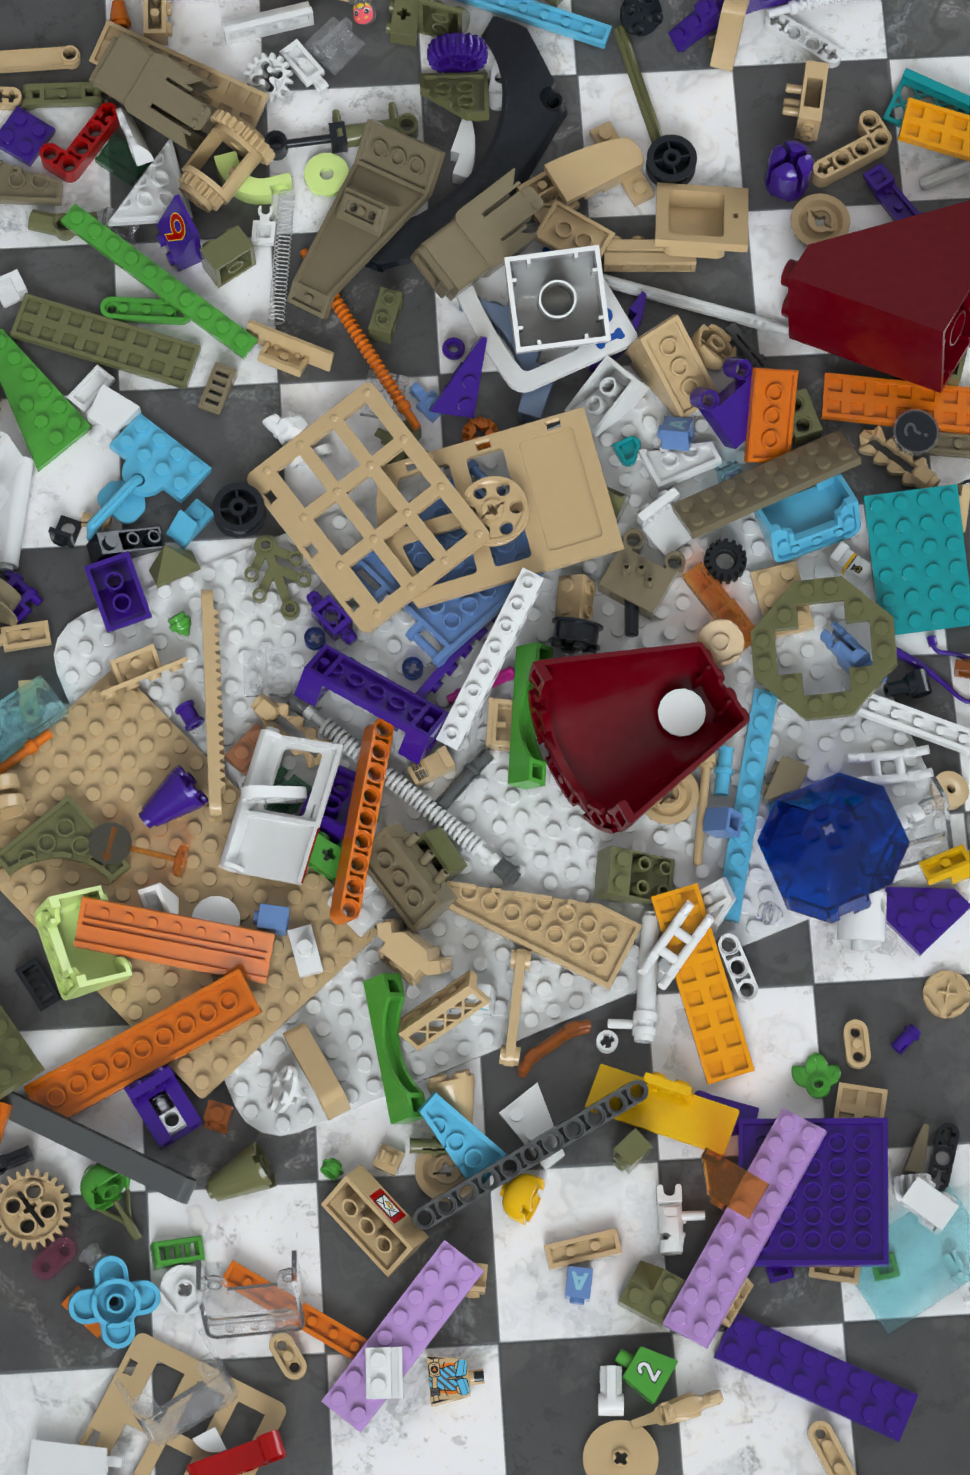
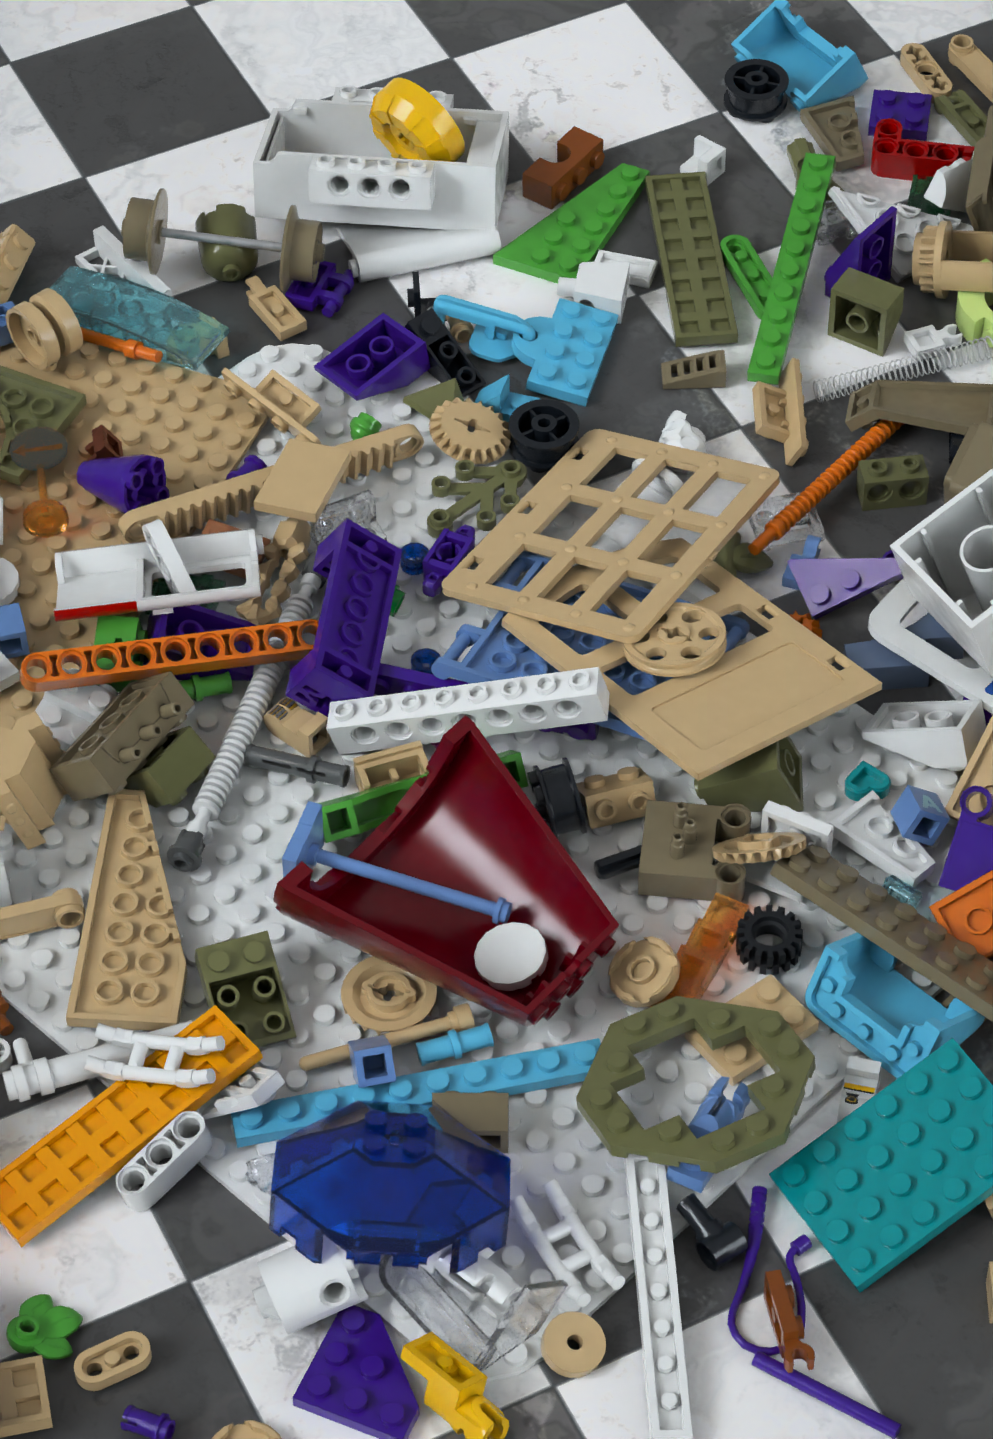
camera: 70 degrees right, 25 degrees down
none -> copper tile [85,424,123,461]
none -> tan tile [253,438,352,523]
none -> medium blue tile [282,801,512,925]
none -> tan gear [429,397,511,464]
none -> tan gear [712,832,807,864]

